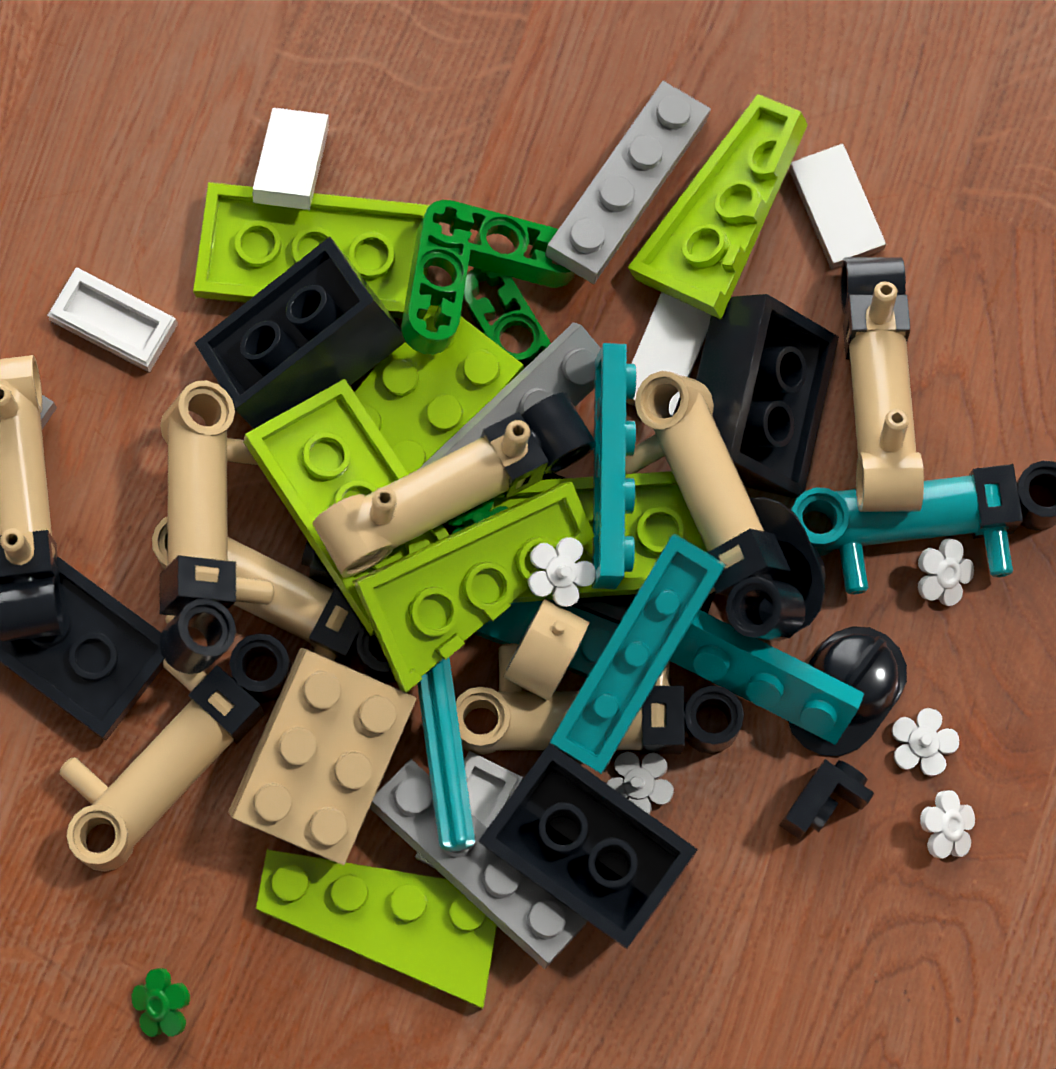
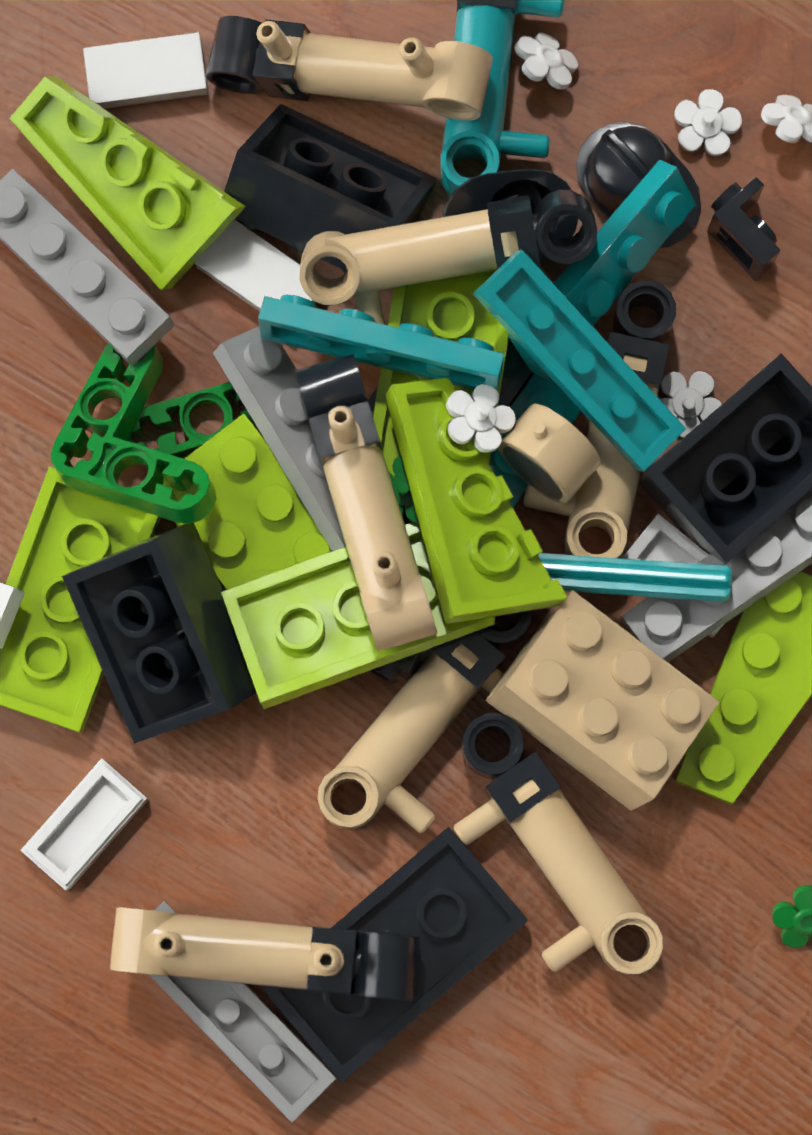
camera: 70 degrees left, 5 degrees up
tan piece [159,381,274,674] -> none

